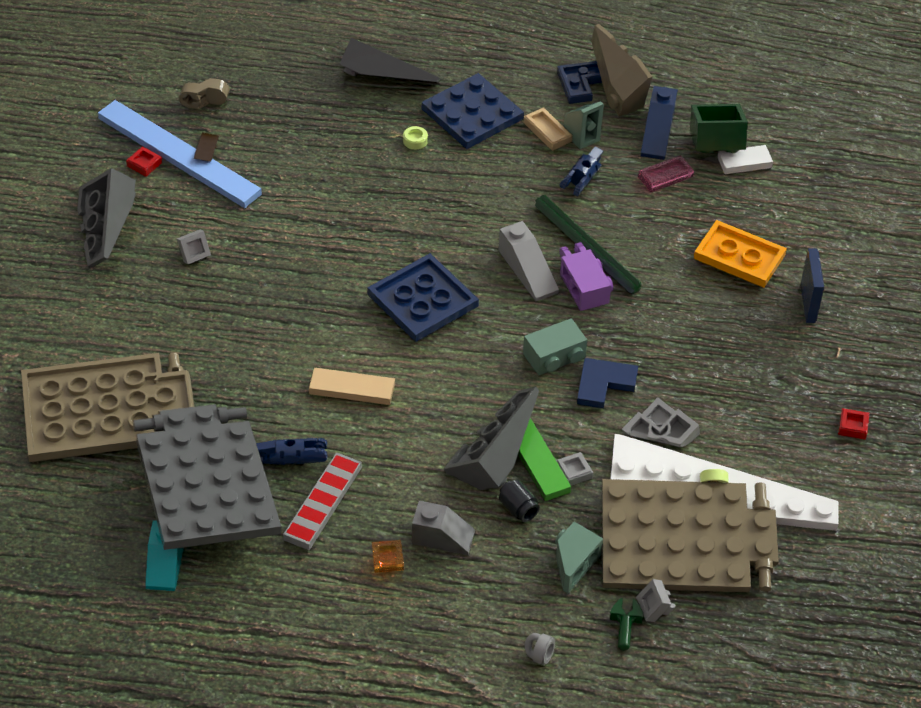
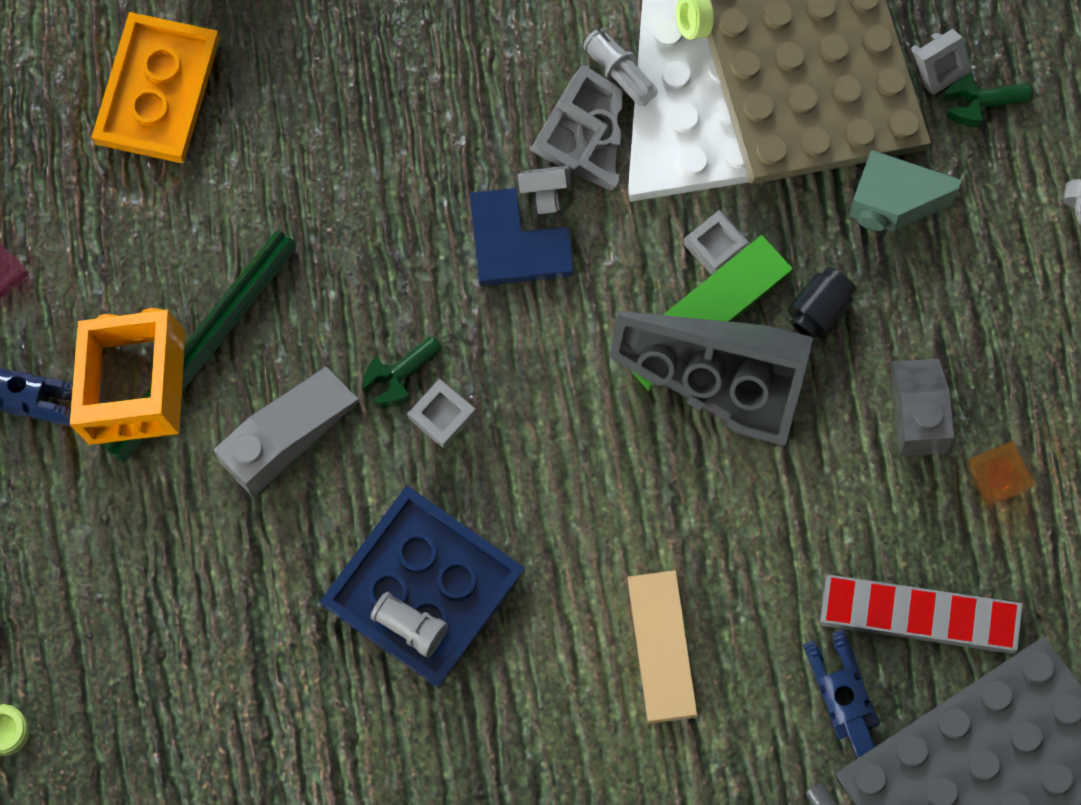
camera: 100 degrees left, 25 degrees up
sand green brick [523,318,587,376] -> none
medium lavender hinge [559,242,613,311] -> none
none -> light orange window [70,308,186,445]
none -> dark green bar [361,336,442,408]
none -> light grey pin [370,592,448,658]
none -> light grey tile [407,379,476,449]
none -> light grey tile [518,165,572,214]
none -> light grey axle [583,28,658,106]

